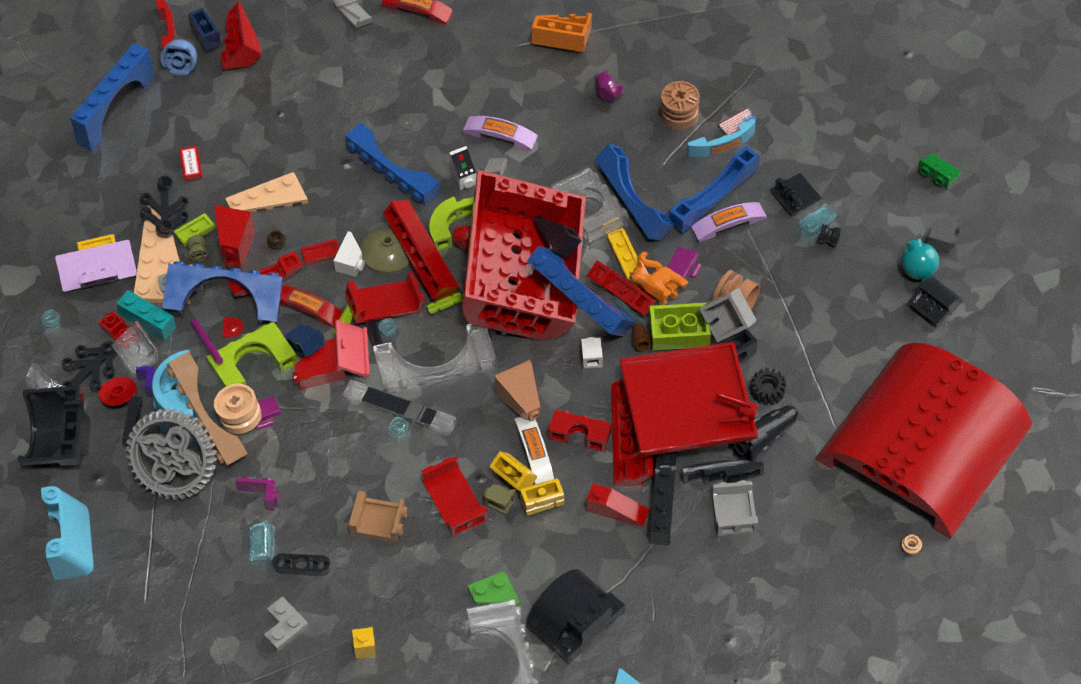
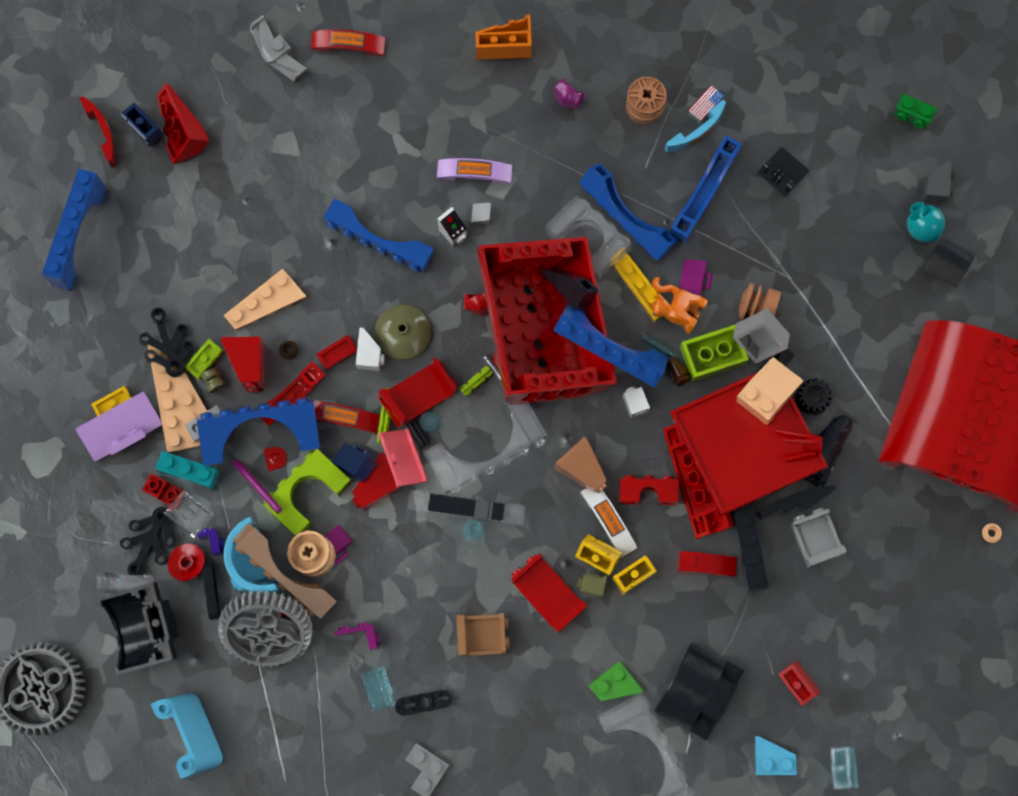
camera: 15 degrees left, 20 degrees up
clear light blue plate [41,310,61,328] -> none
medium blue cylinder [160,39,198,76] -> none
tile [179,146,203,182] -> none
yellow brick [352,627,376,659] -> none
red brick [383,200,459,300] -> none
lime arch [429,197,474,251] -> none
red slope [586,260,656,316] -> none
lavender slope [691,202,767,242] -> none
clear light blue slope [797,203,839,237] -> none
black wheel [818,224,841,246] -> none
none -> light nougat slope [736,357,804,425]
none -> red slope [778,660,820,706]

